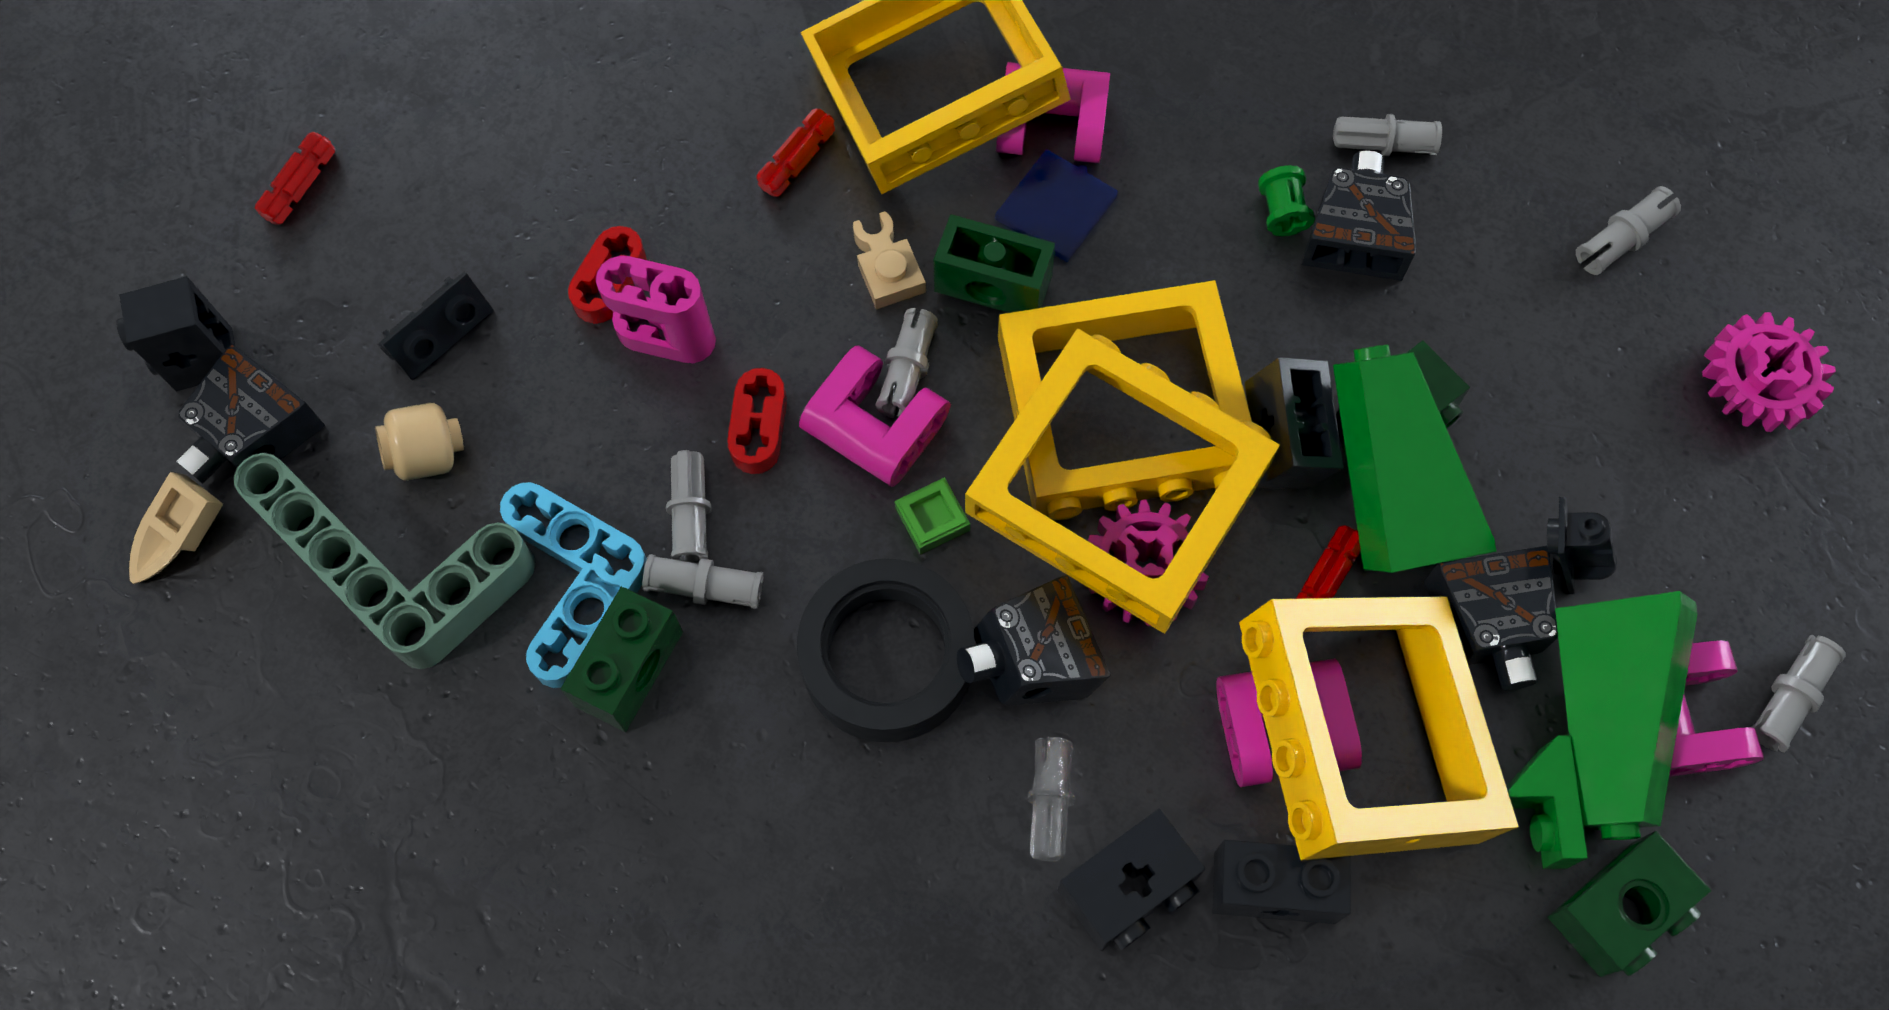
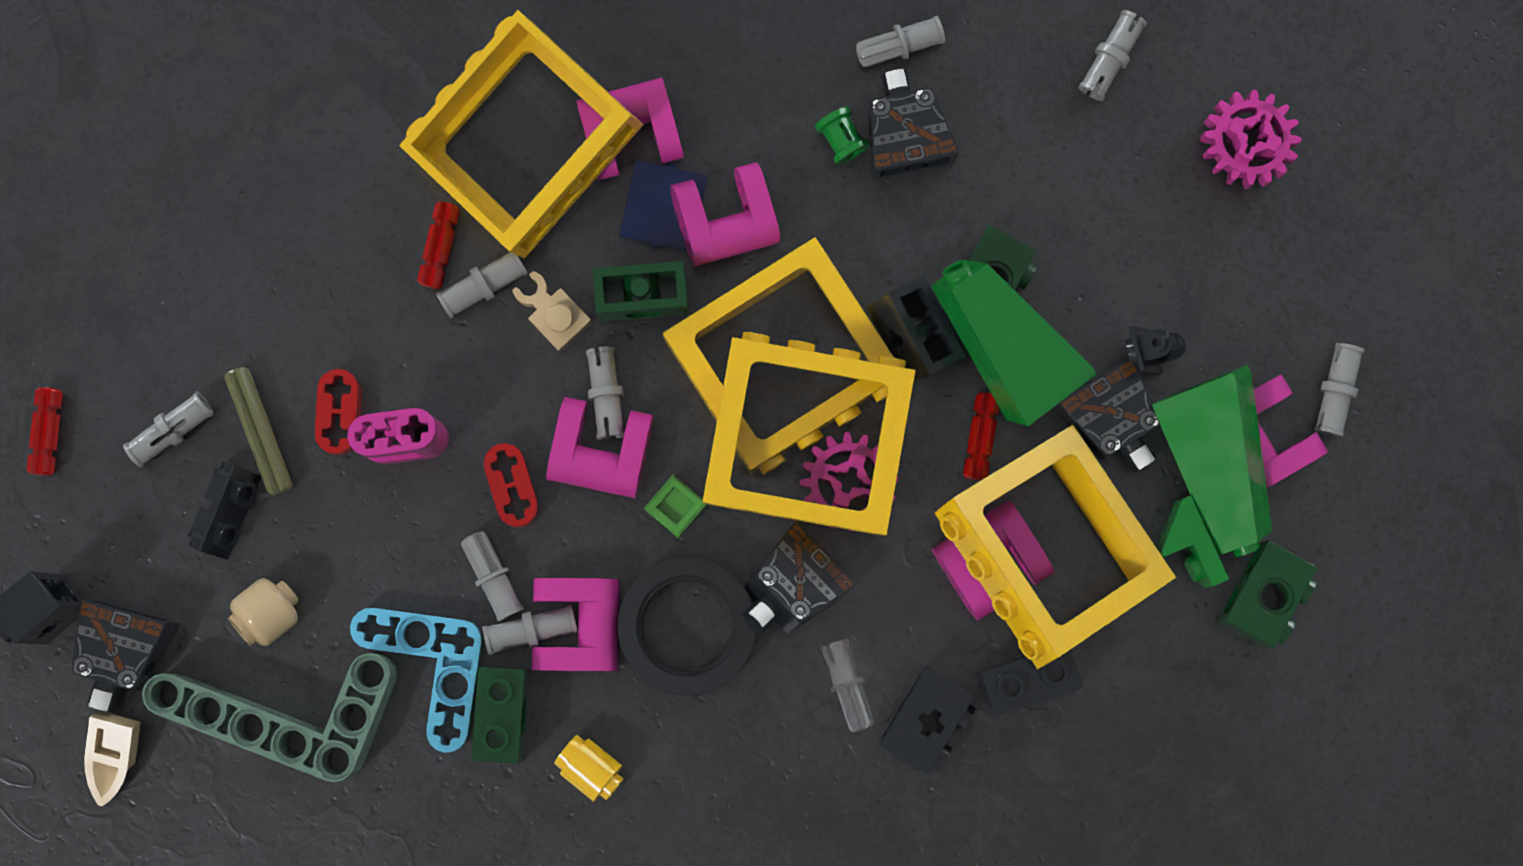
camera: 25 degrees left, 15 degrees up
none -> light grey pin [123,391,214,468]
none -> olive axle [224,367,293,495]
none -> light grey pin [436,252,528,319]
none -> dark pink connector [532,578,620,671]
none -> yellow brick [554,735,624,802]
none -> dark pink connector [670,162,780,267]

